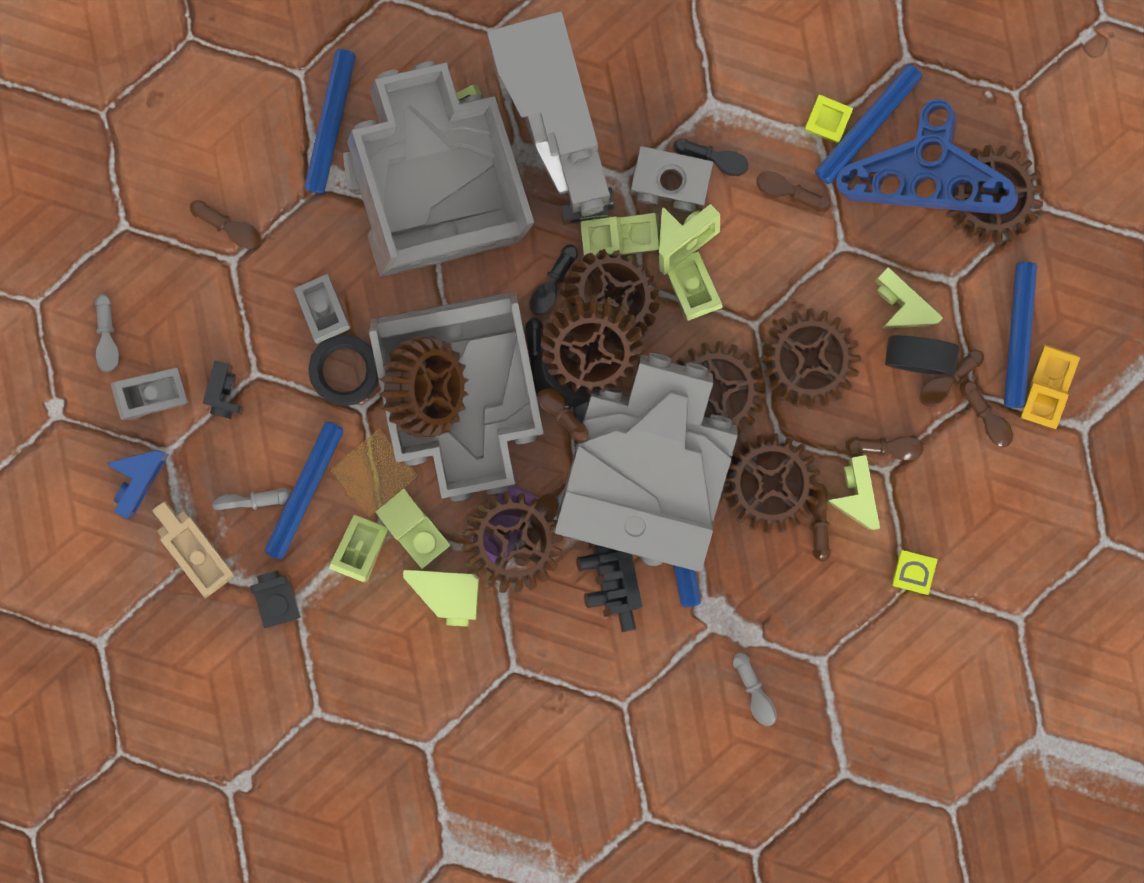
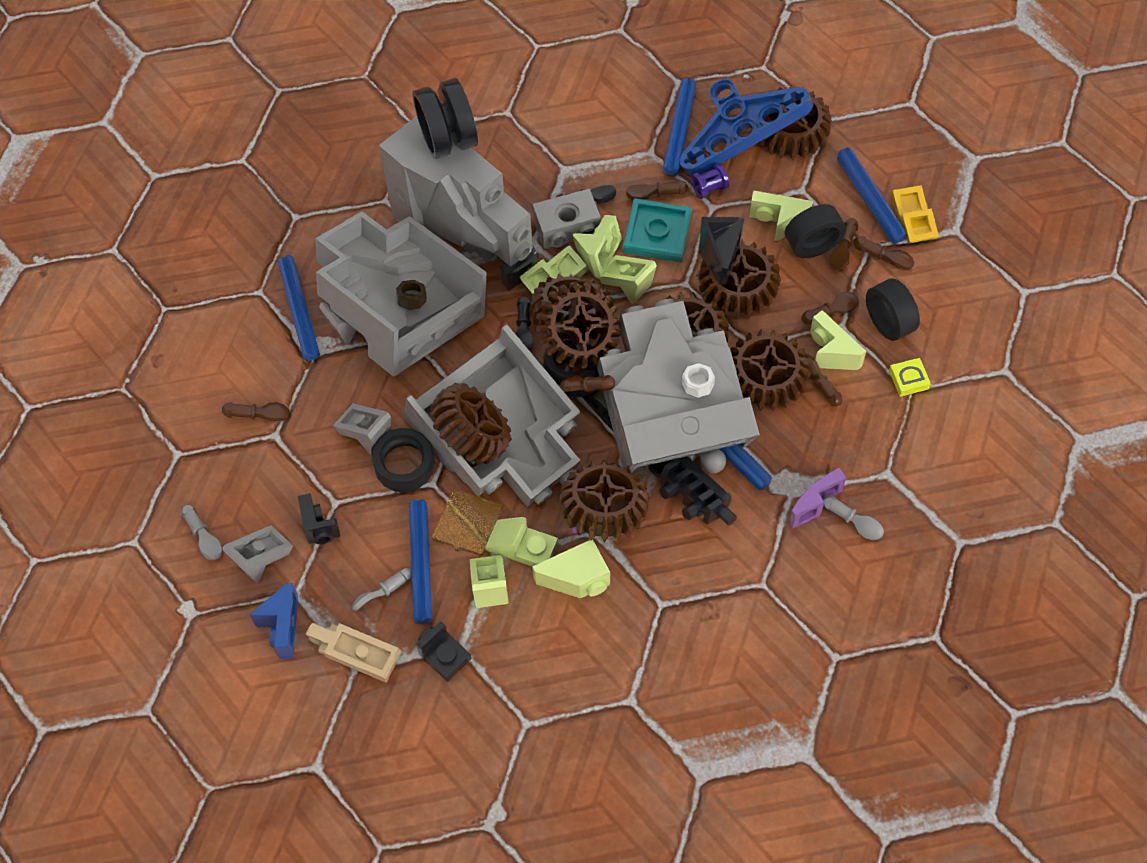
camera: 30 degrees left, 25 degrees down
neon yellow tile [804,95,853,144] -> none
none -> dark brown tile [396,280,427,310]
none -> black wheel [412,78,478,159]
none -> teal tile [623,198,692,263]
none -> white tile [682,363,715,398]
none -> dark purple bush [691,163,729,199]
none -> black slope [698,217,744,286]
none -> medium lavender slope [789,468,846,529]
none -> black tyre [866,278,920,341]

